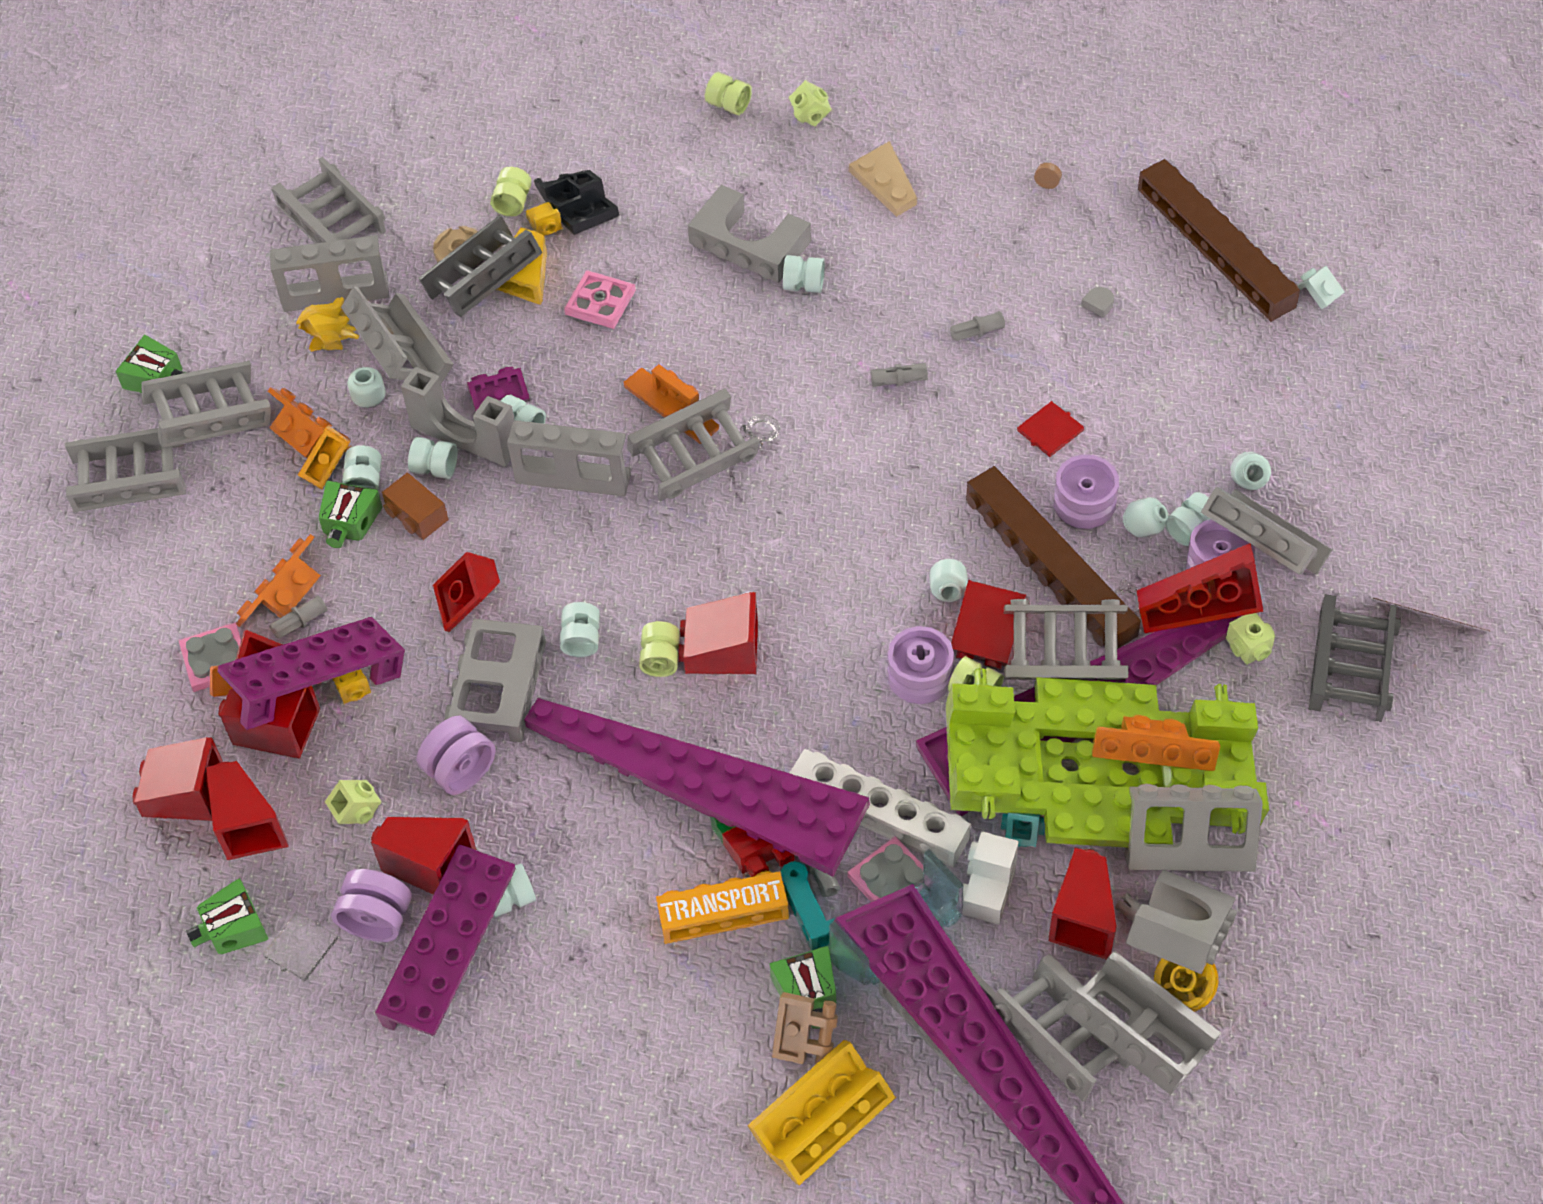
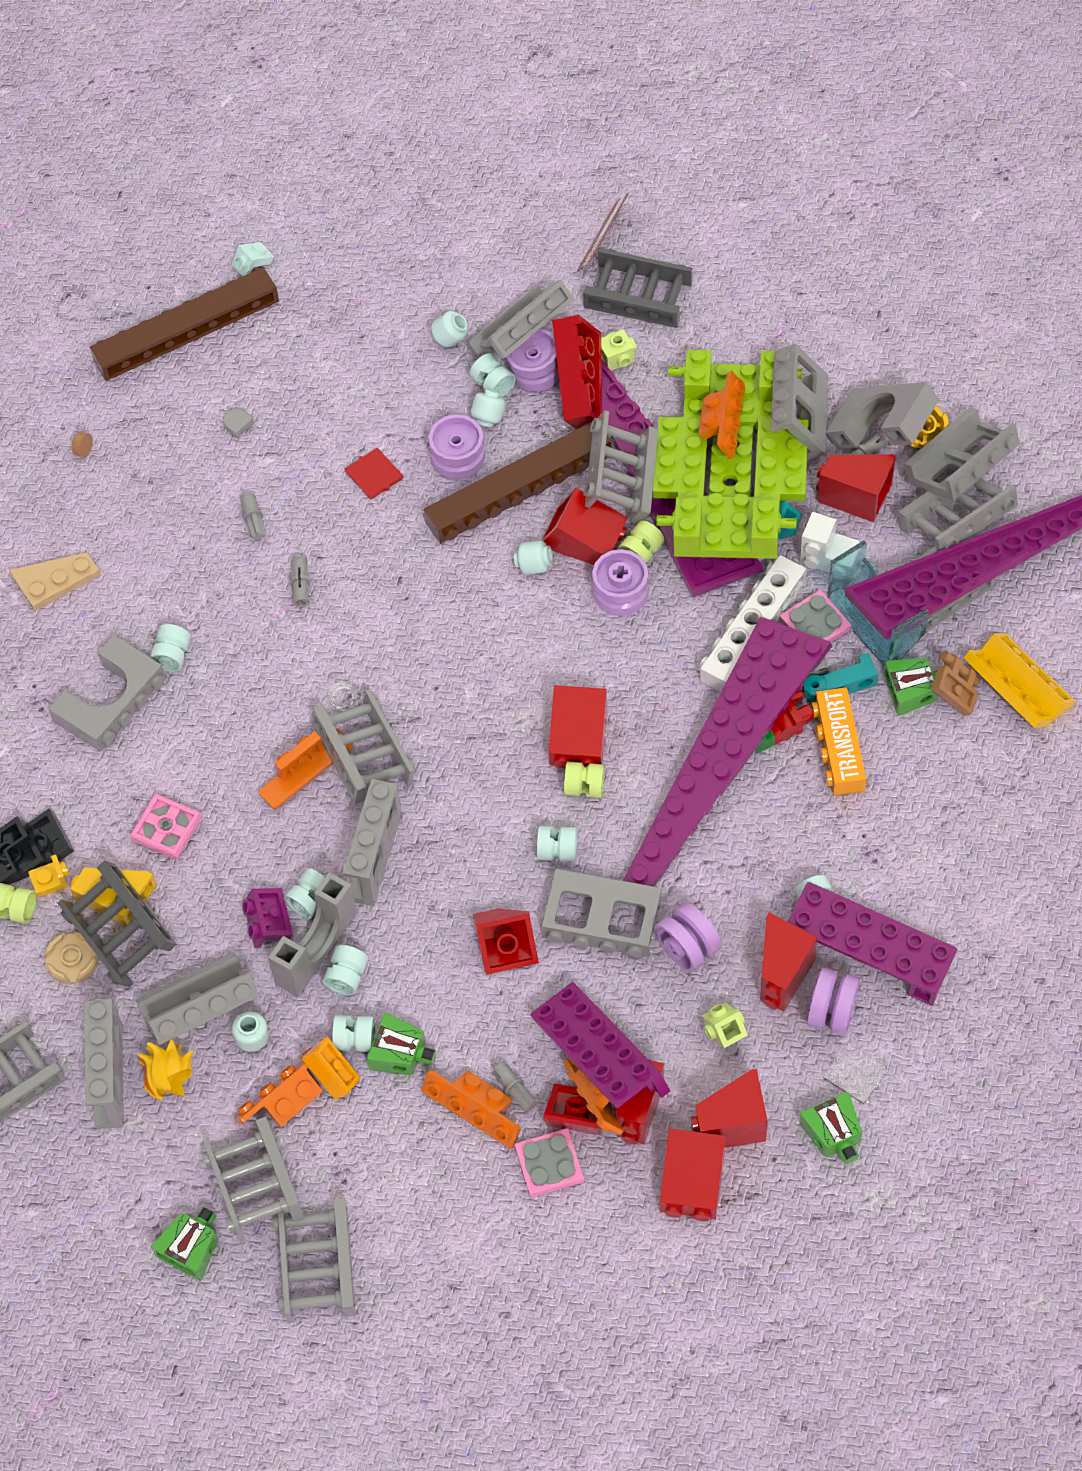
camera: 85 degrees left, 5 degrees up
dark orange brick [382,472,449,540] -> none

